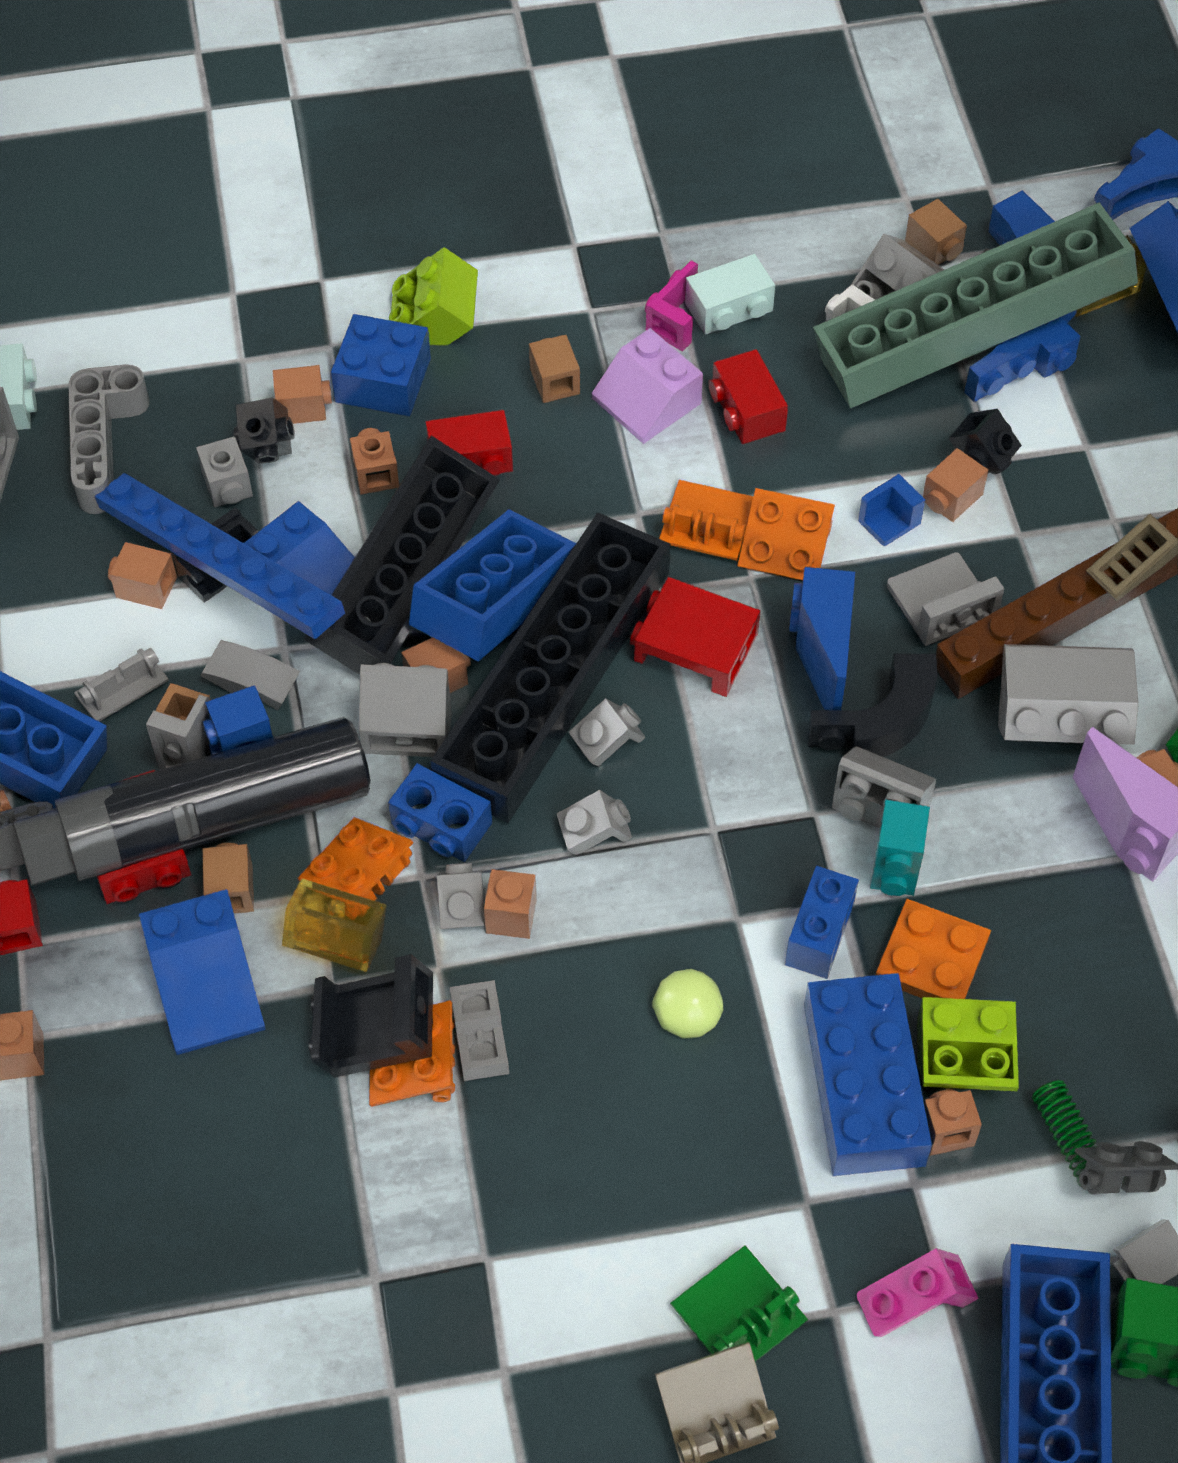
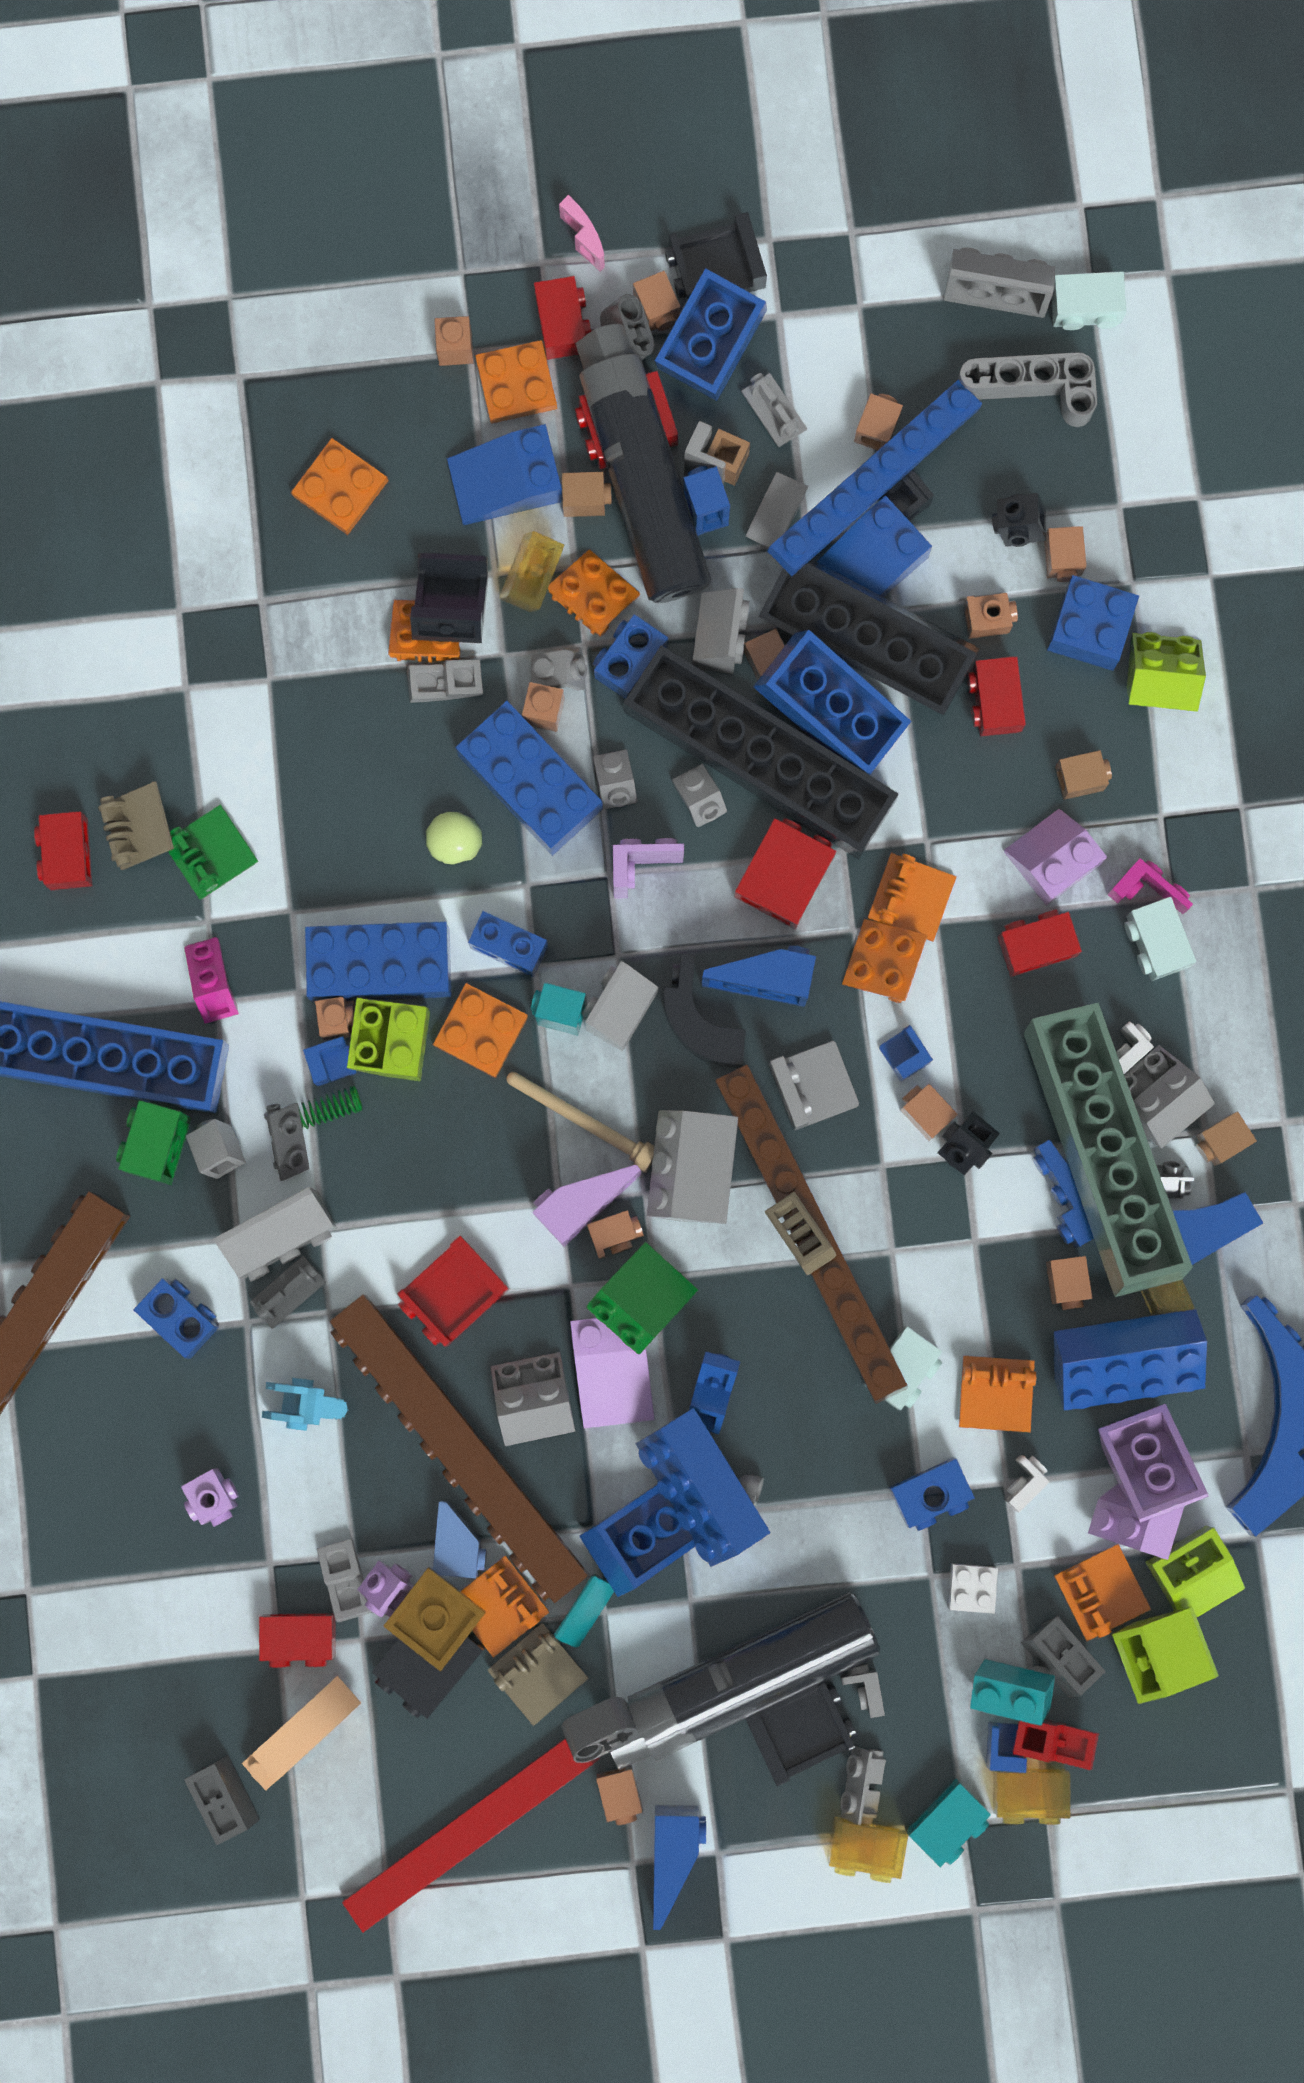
camera: 95 degrees right, 25 degrees up
light grey brick [196,436,253,507] -> none
none -> orange plate [291,438,388,535]
none -> blue panel [303,1036,357,1087]
none -> blue brick [455,701,603,856]
none -> orange plate [475,340,557,424]
none -> tan piece [507,1072,654,1173]
none -> lavender bracket [613,838,684,899]
none -> nougat brick [1046,1256,1092,1310]

